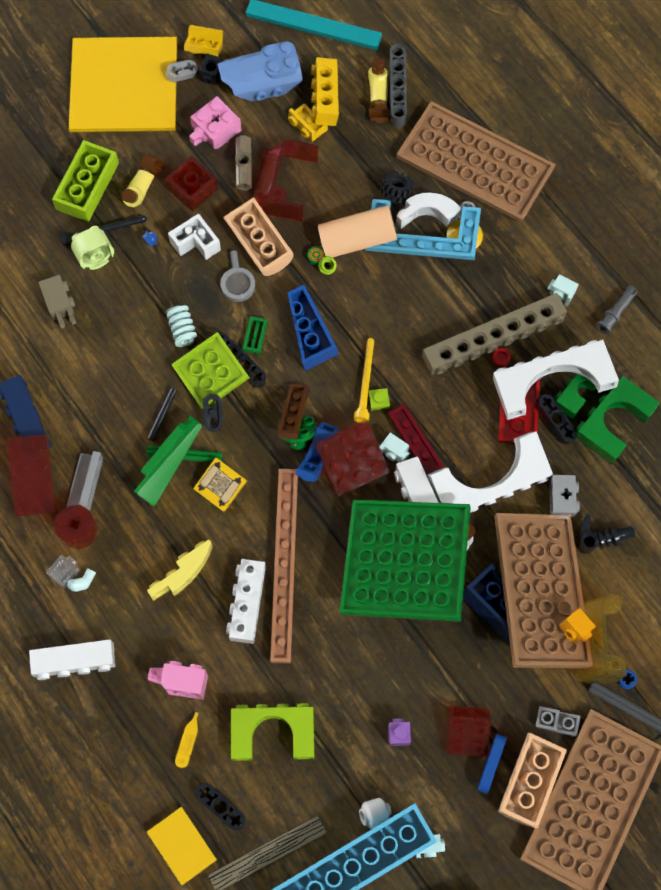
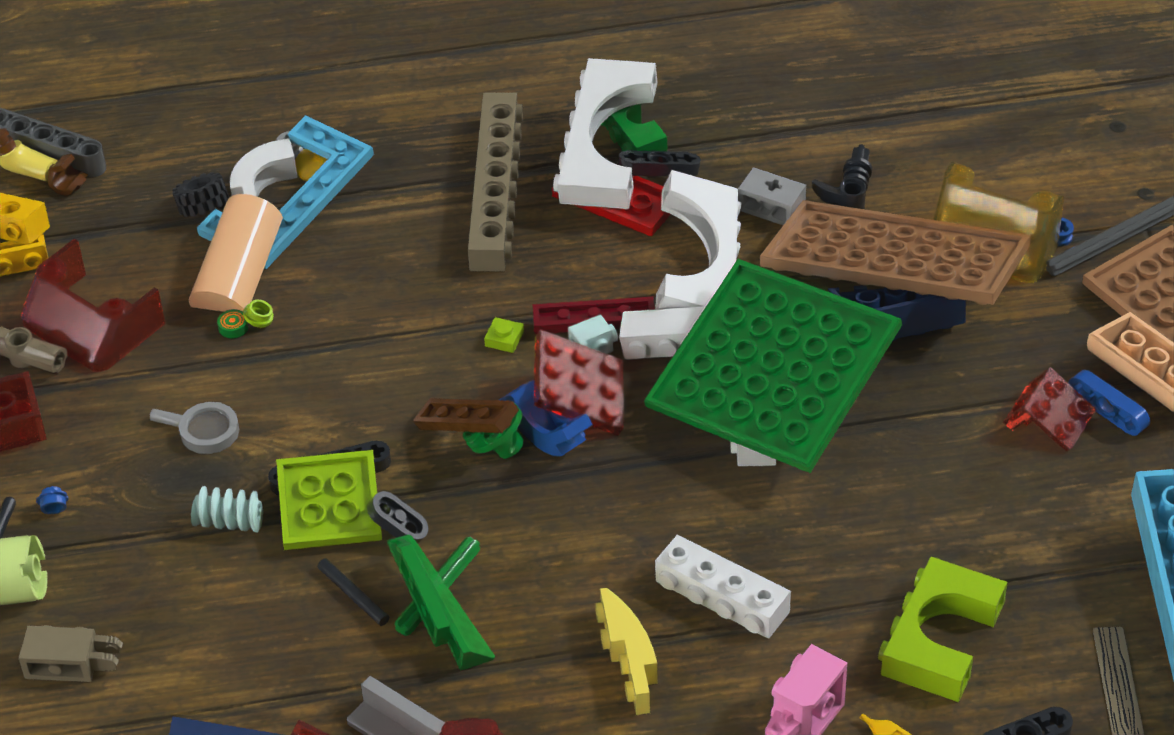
camera: 60 degrees left, 25 degrees down
white brick [168,214,221,260] -> none
tile [193,458,247,512] -> none
light nougat brick [223,197,293,276] -> none
green tile [242,316,268,355] -> none
nougat plate [270,469,298,664] -> none
blue wedge [288,285,339,371] -> none
yellow piece [354,338,374,423] -> none
white head [359,798,392,829] -> none
medium lavender brick [388,719,411,746] -> none
medium nougat plate [396,101,556,223] -> none
red tile [492,348,511,368] -> none
light grey slope [536,706,581,737] -> none
light aqua brick [548,274,579,307] -> none
light orange brick [559,608,596,644] -> none
green arch [576,376,660,465] -> none
dark grey pin [595,285,638,335] -> none

